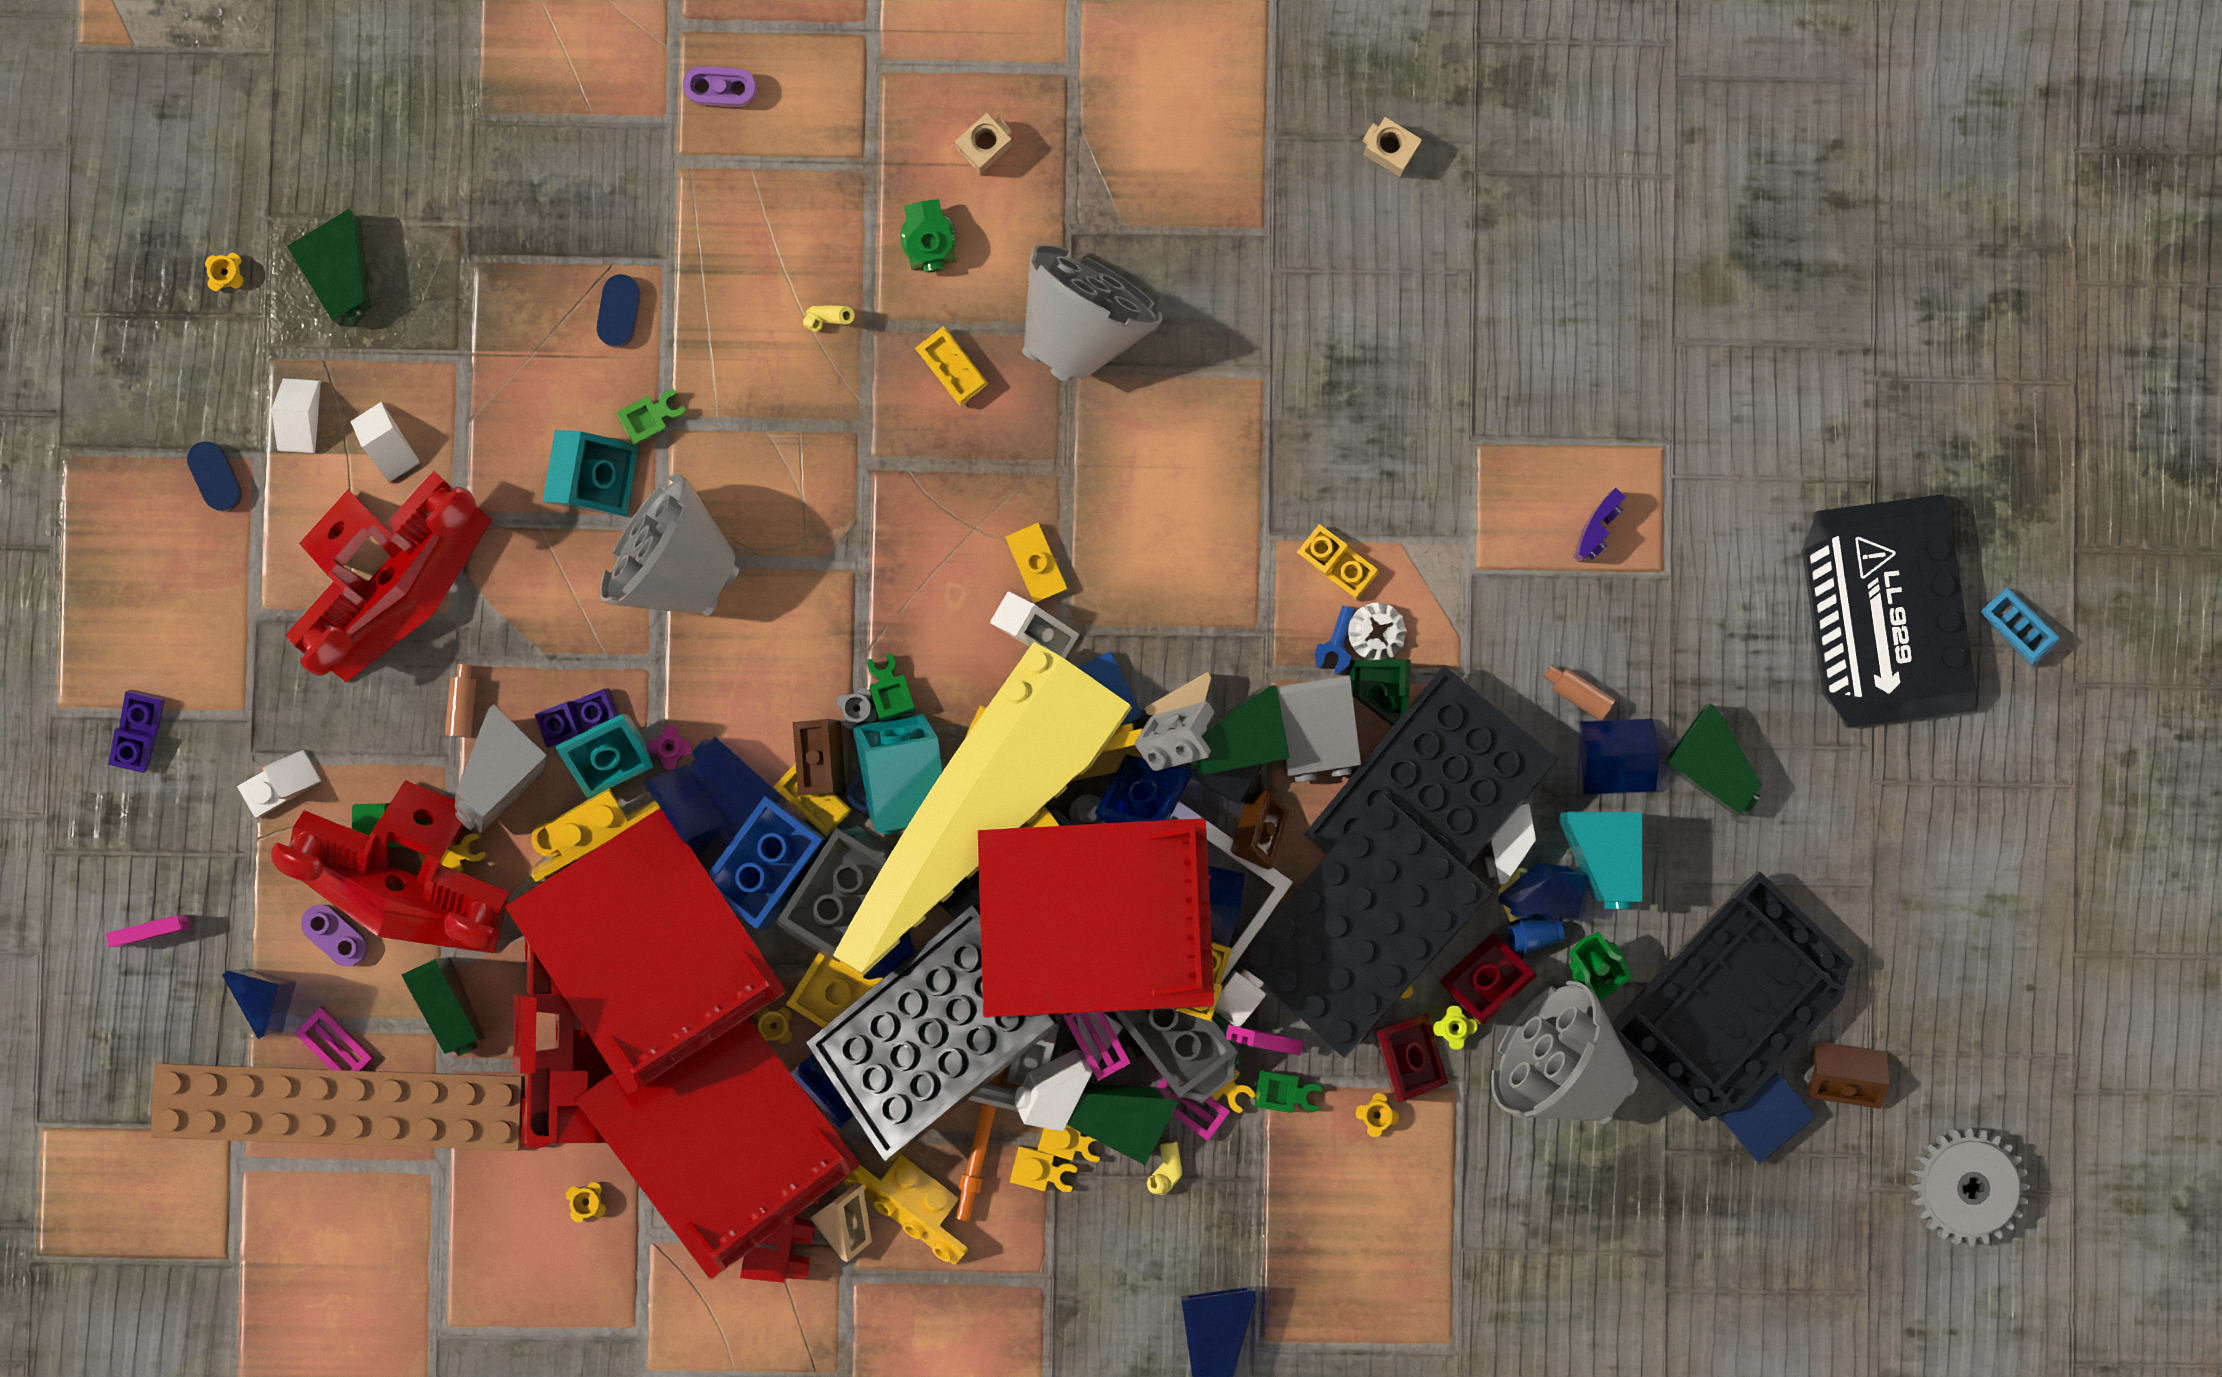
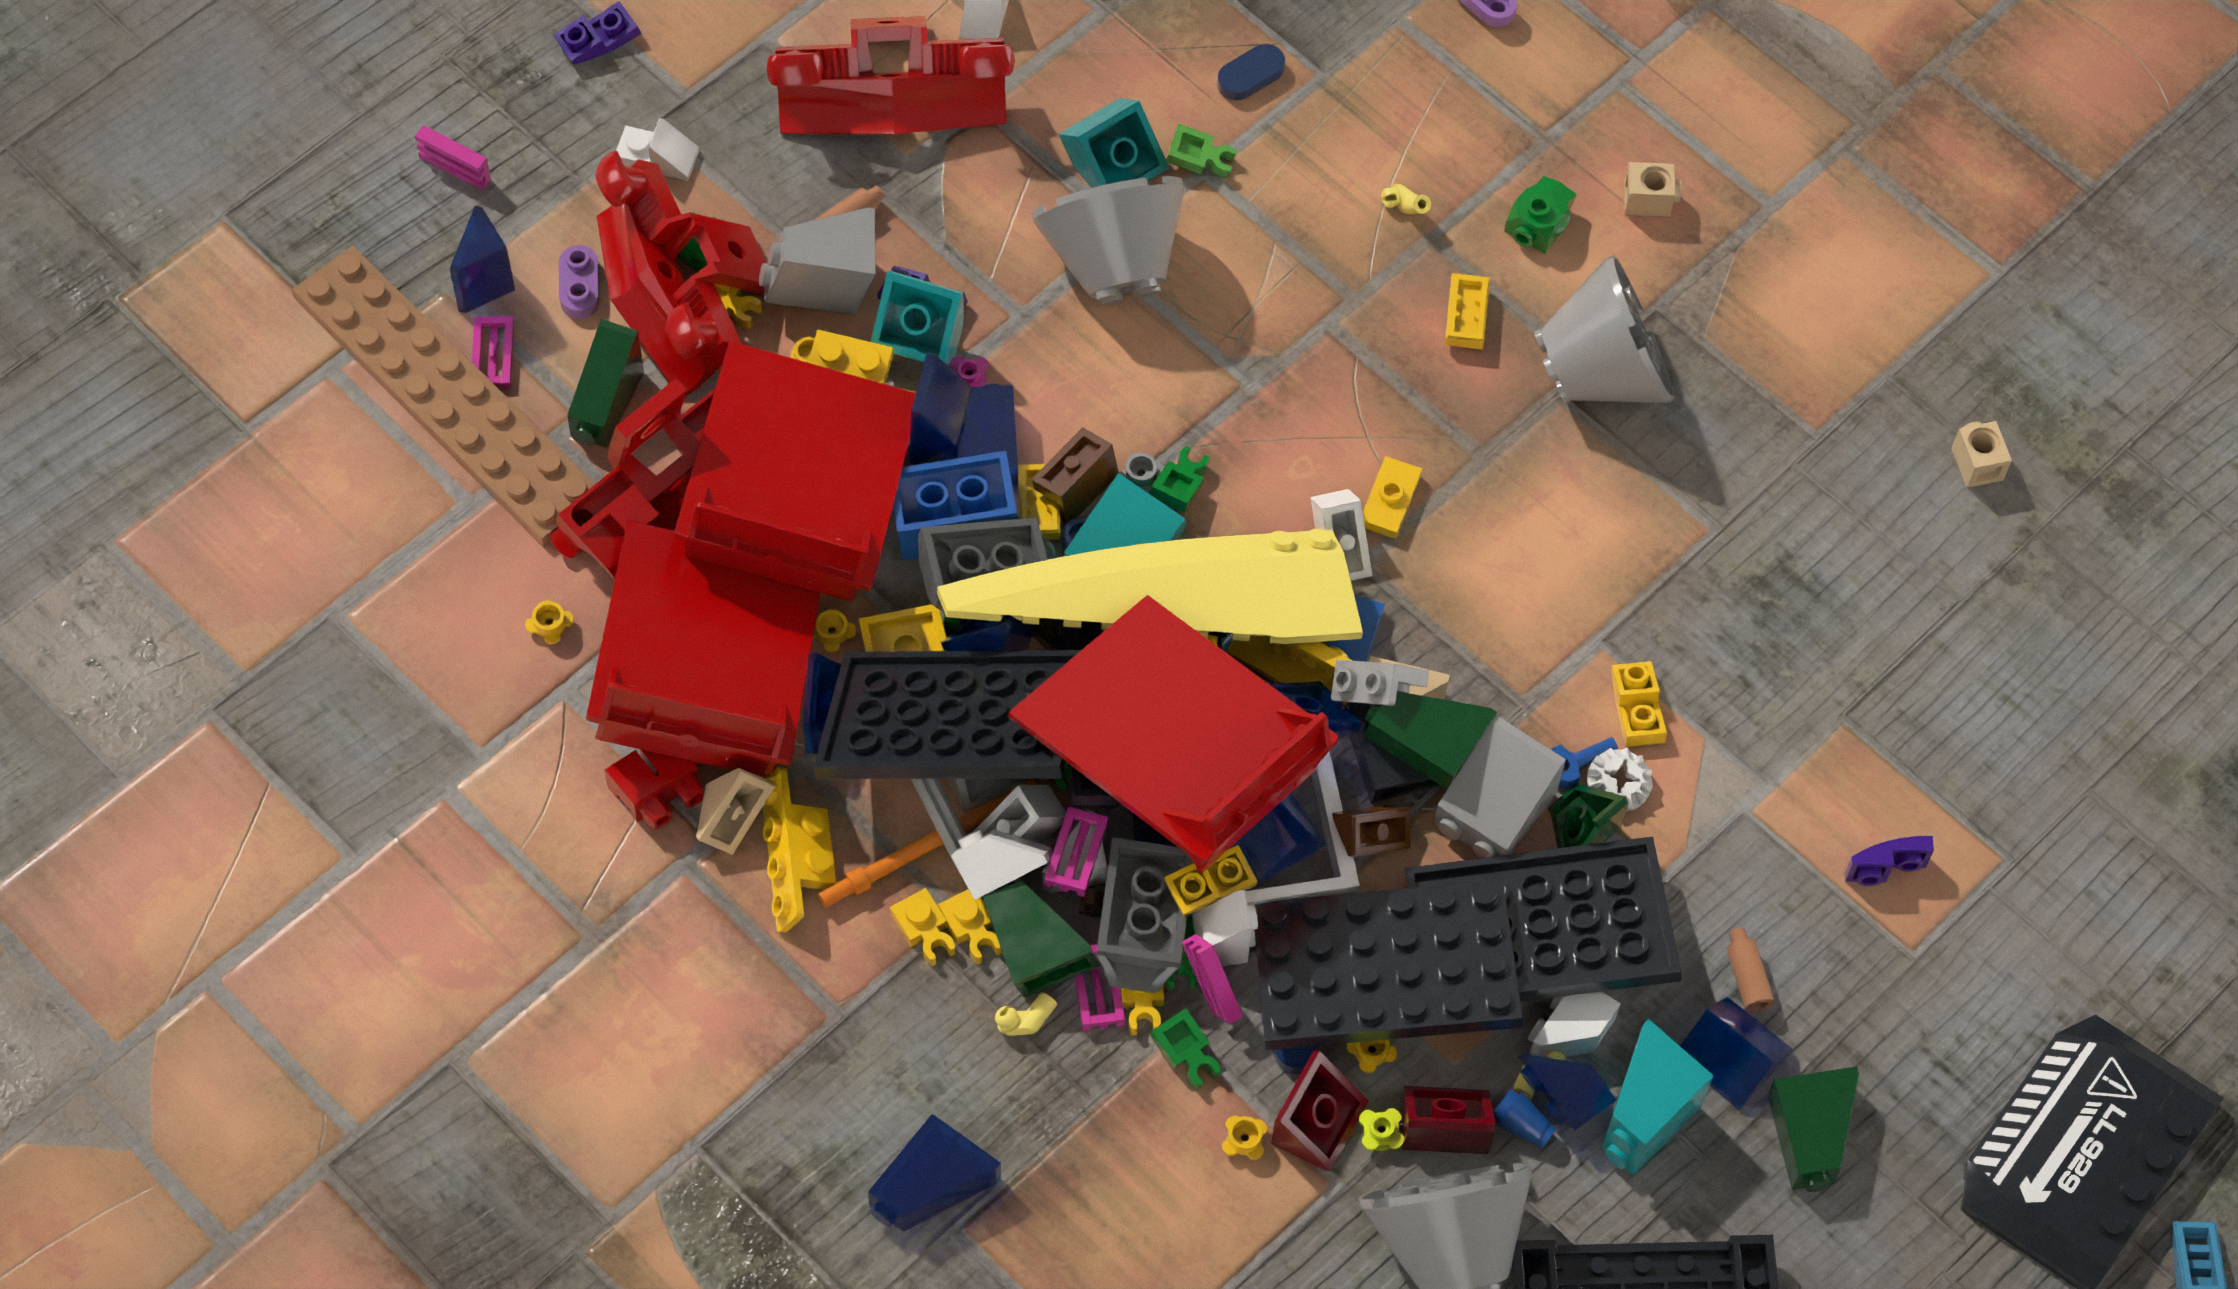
camera: 45 degrees right, 25 degrees down
green hand [1569,932,1633,1002] -> none

